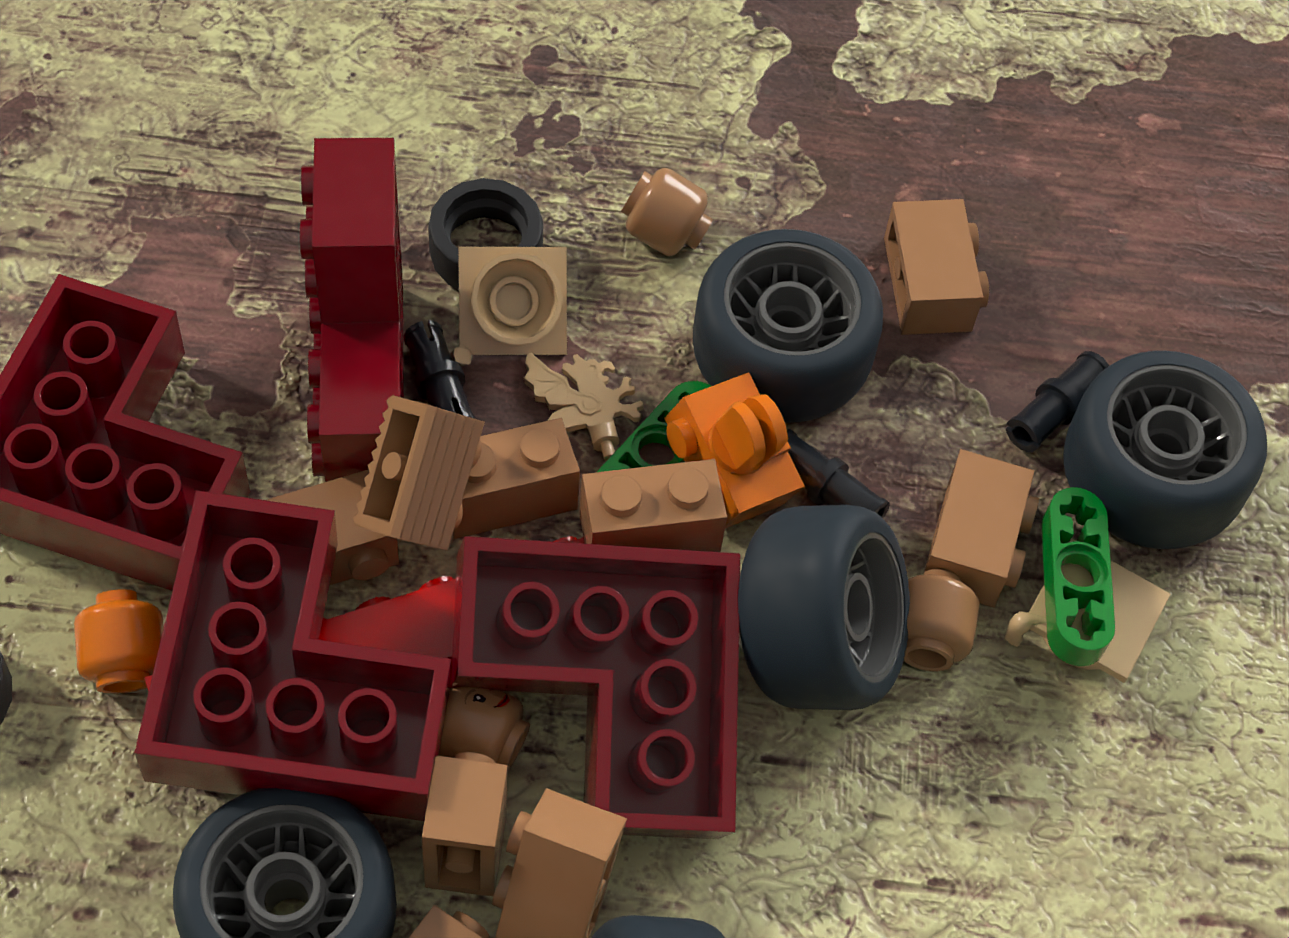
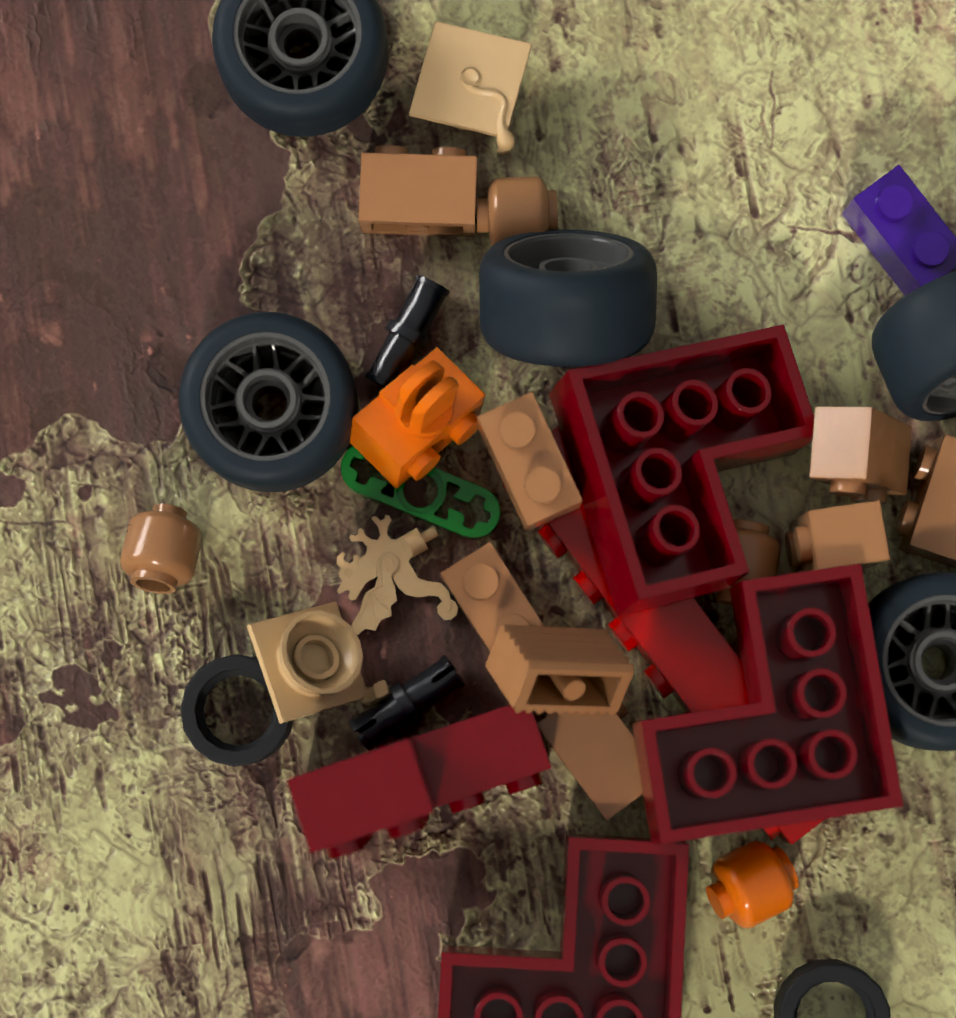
camera: 100 degrees left, 25 degrees up
medium nougat brick [884,199,989,335] -> none
black pin [1006,351,1109,452] -> none
green beam [1041,487,1115,666] -> none

